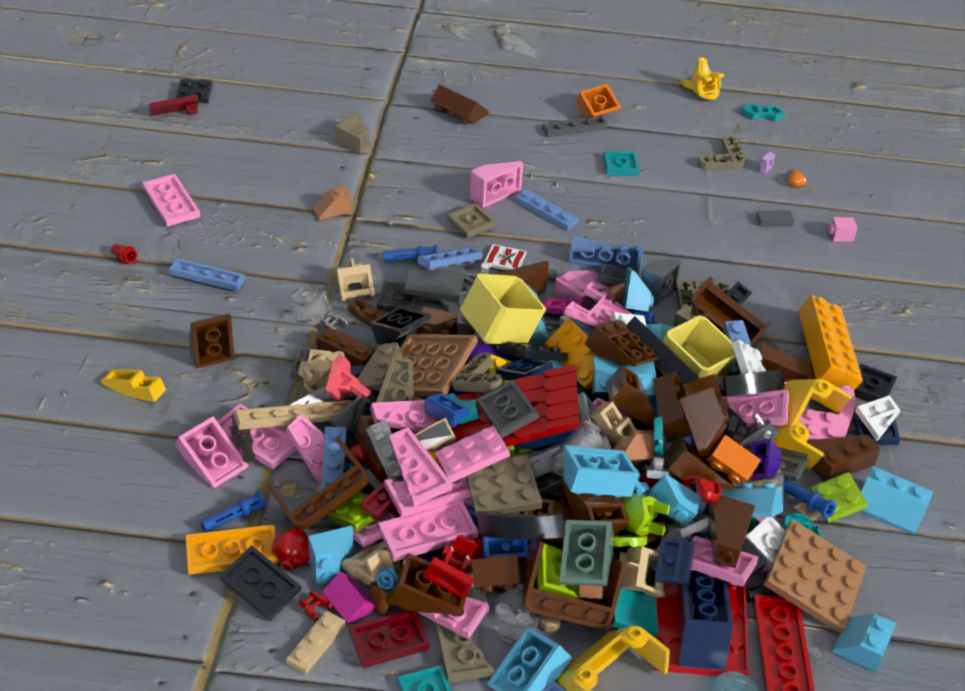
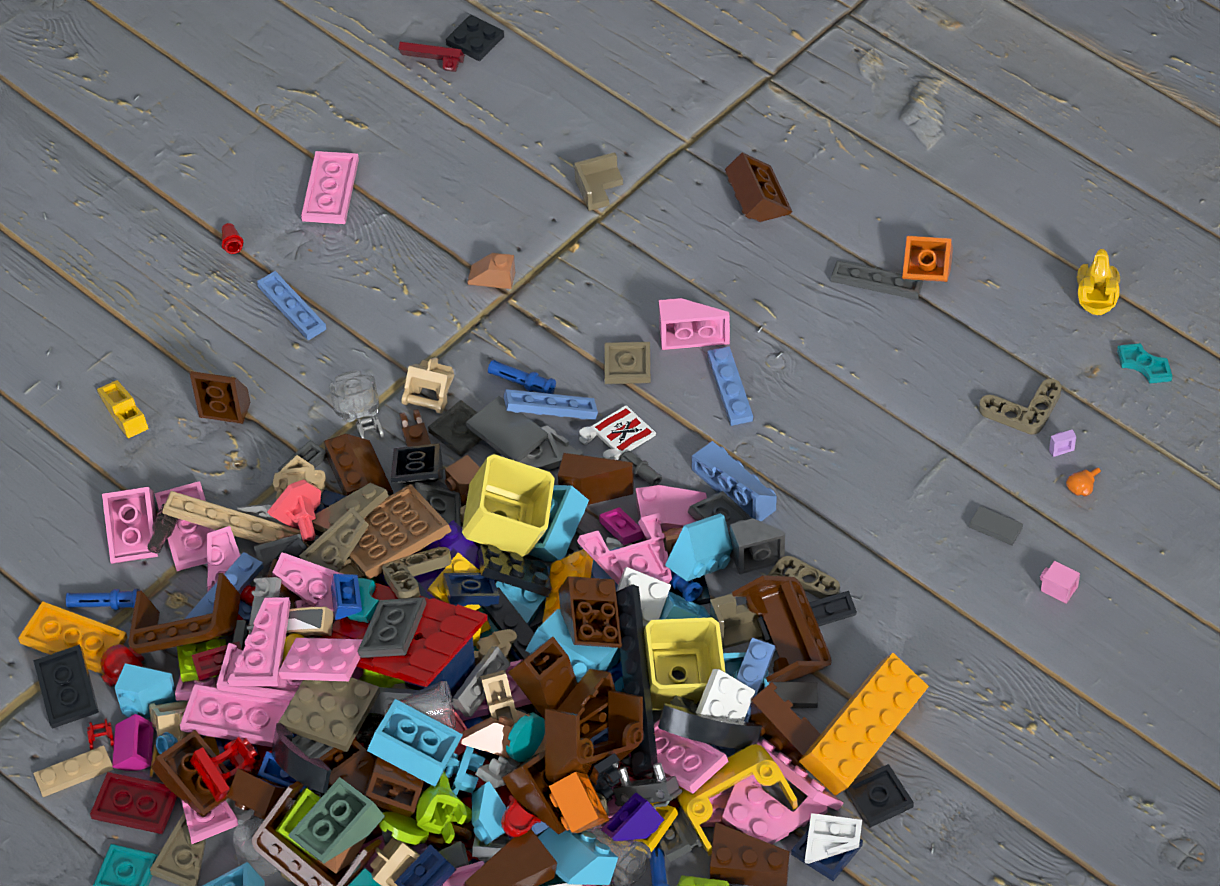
camera: 40 degrees right, 10 degrees up
teal tile [603,151,640,176] -> none

